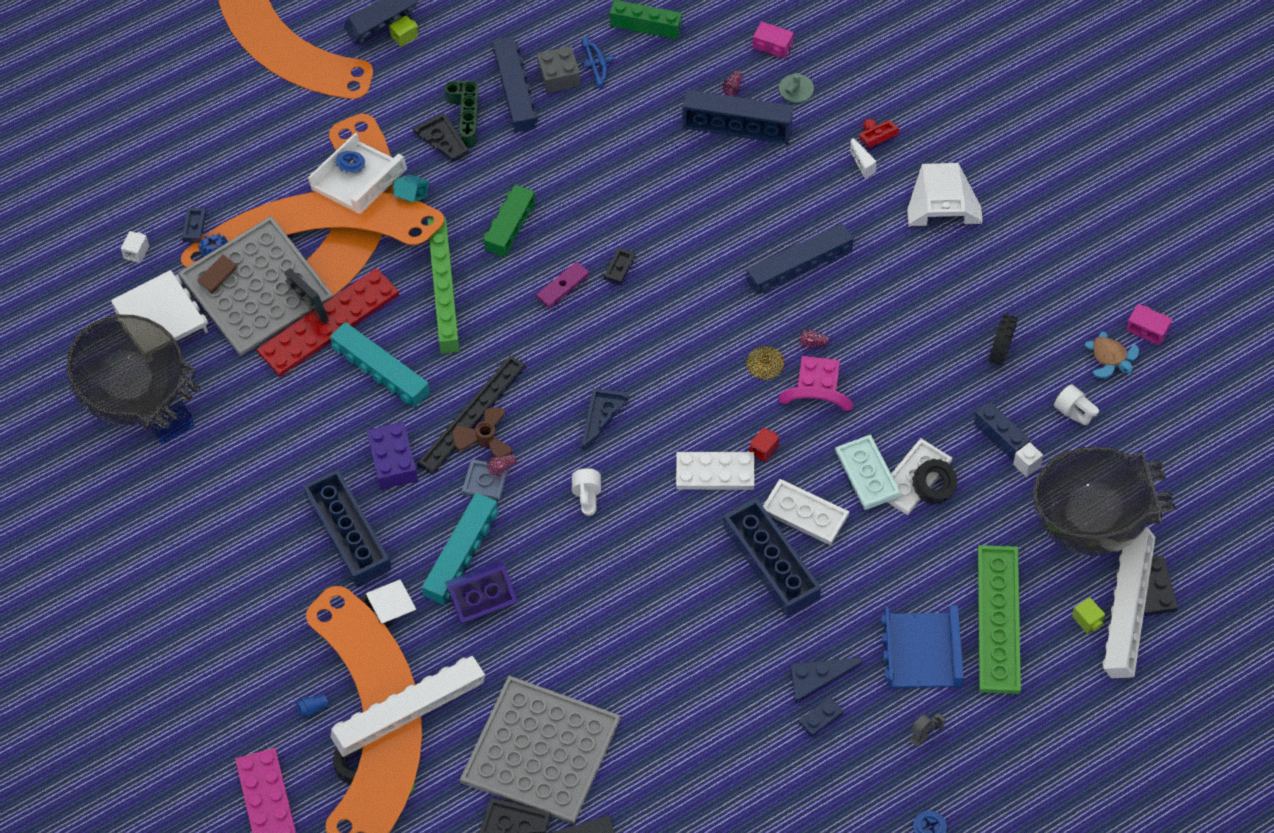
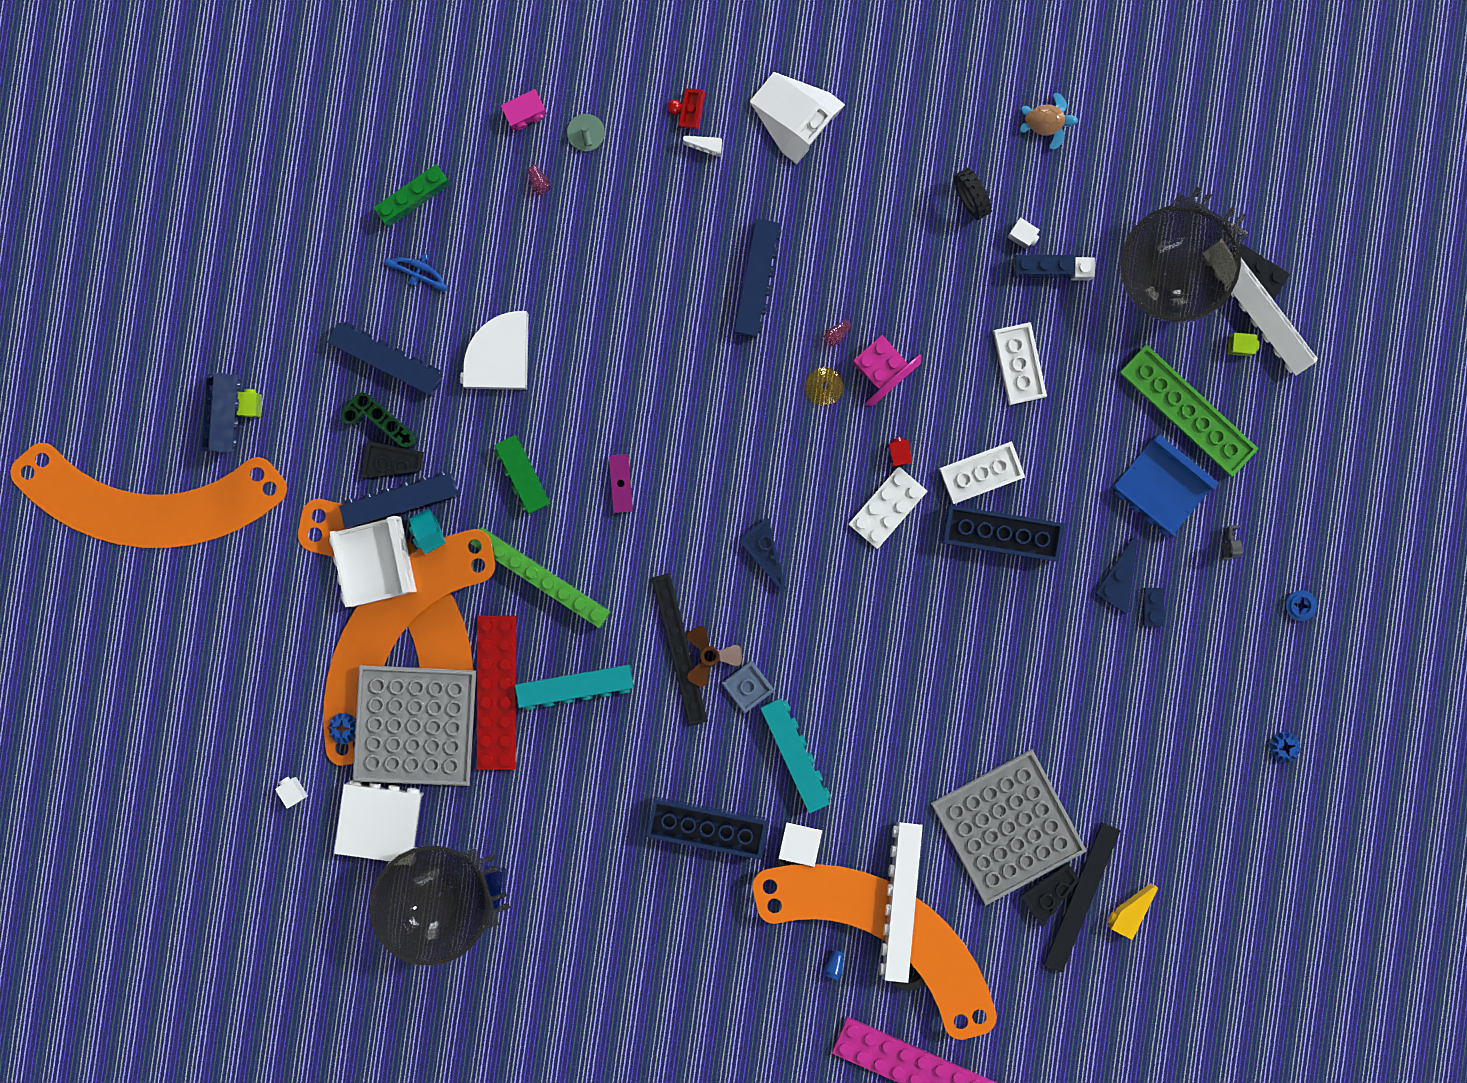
camera: 50 degrees left, 30 degrees up
dark blue plate [182,207,207,242] -> none
reddish brown tile [198,254,237,294] -> none
black wing [284,268,329,325] -> none
blue gear [336,151,365,174] -> none
dark purple brick [366,422,418,490] -> none
dark purple brick [445,561,517,623] -> none
clear pink cone [487,453,517,476] -> none
dark grey brick [537,46,581,94] -> none
white piece [572,468,601,516] -> none
black plate [604,247,635,285] -> none
dark blue brick [682,90,793,145] -> none
light aqua tile [835,435,901,510] -> none
black tyre [912,458,958,504] -> none
white piece [1054,384,1099,425] -> none
dark pink brick [1126,304,1172,346] -> none
none -> dark blue brick [339,471,459,529]
none -> white brick [460,311,529,390]
none -> white brick [1008,217,1039,249]

